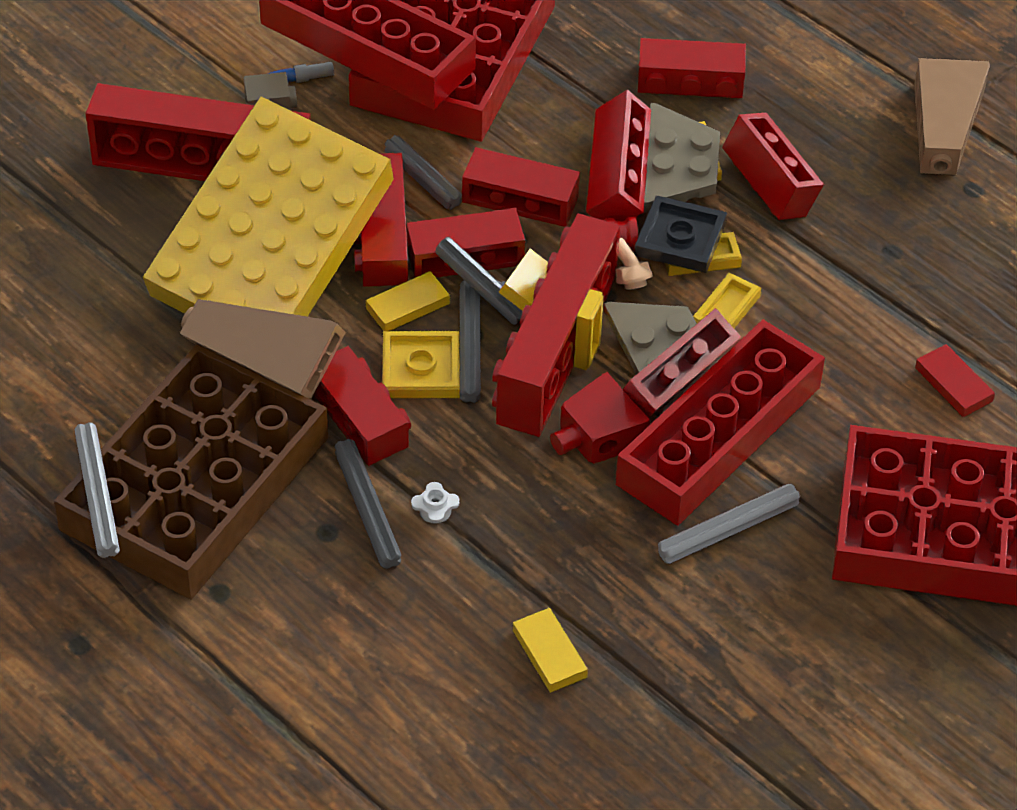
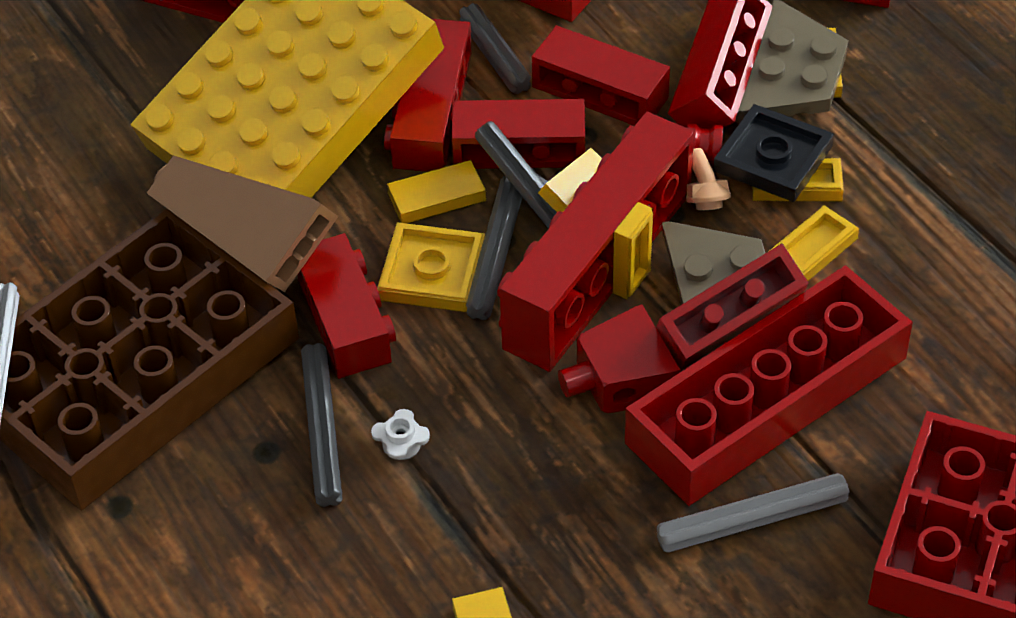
camera: 15 degrees right, 0 degrees up
red brick [722,113,824,220] -> none

